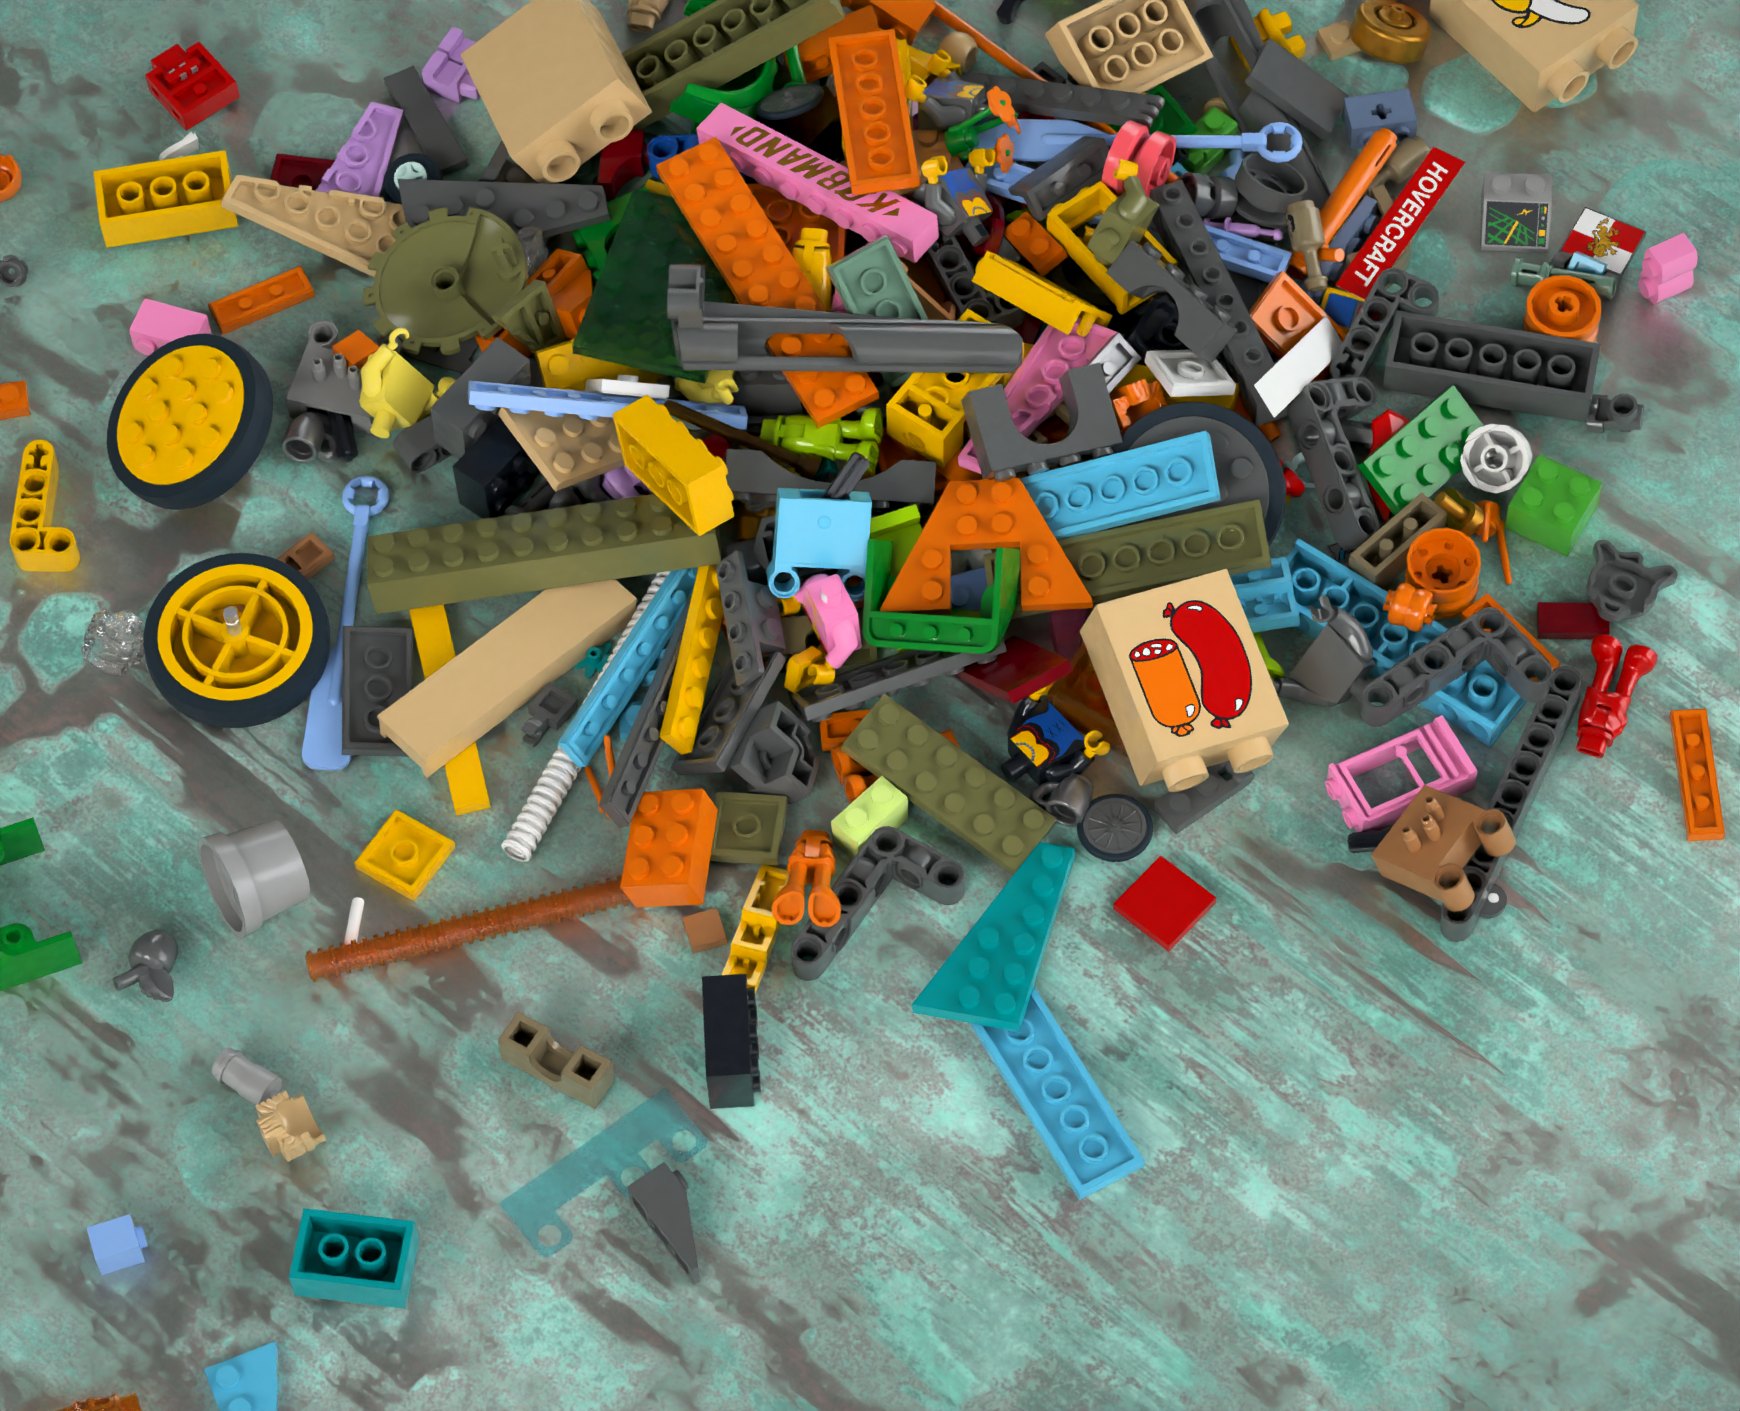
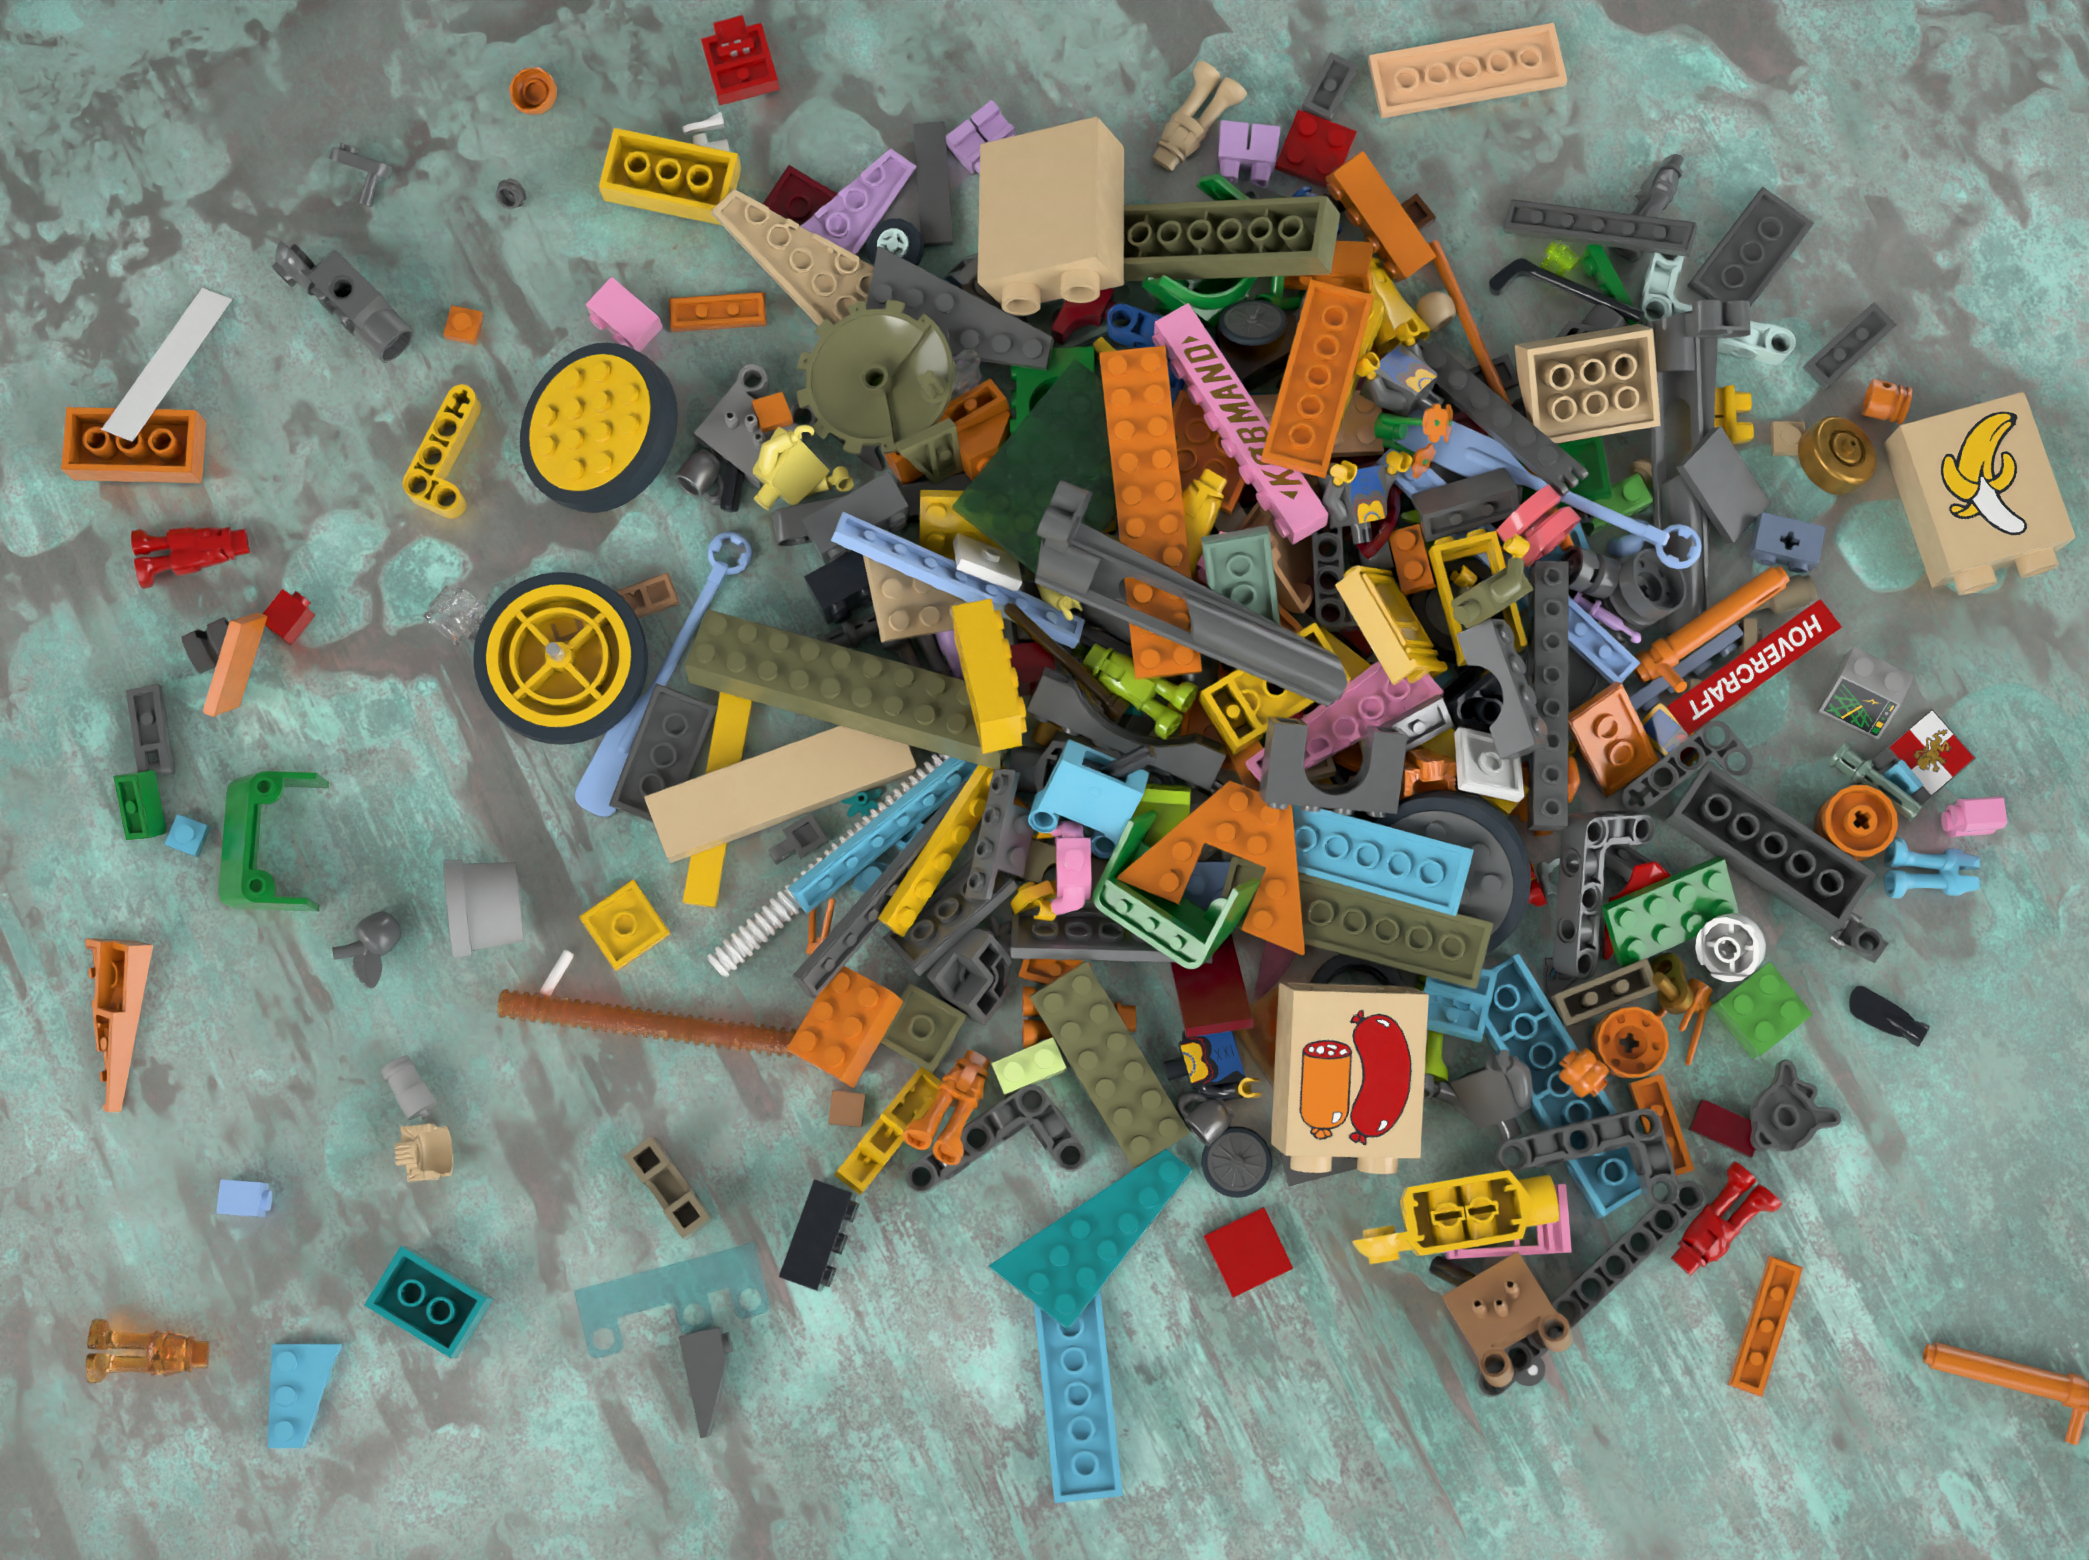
camera: 20 degrees right, 20 degrees up
white sticker [1254,316,1342,418] -> none
dark tan piece [1285,200,1328,292] -> none
none -> yellow brick [1352,1170,1559,1264]
none -> black piece [1849,986,1930,1047]
none -> medium azure piece [1884,837,1980,899]

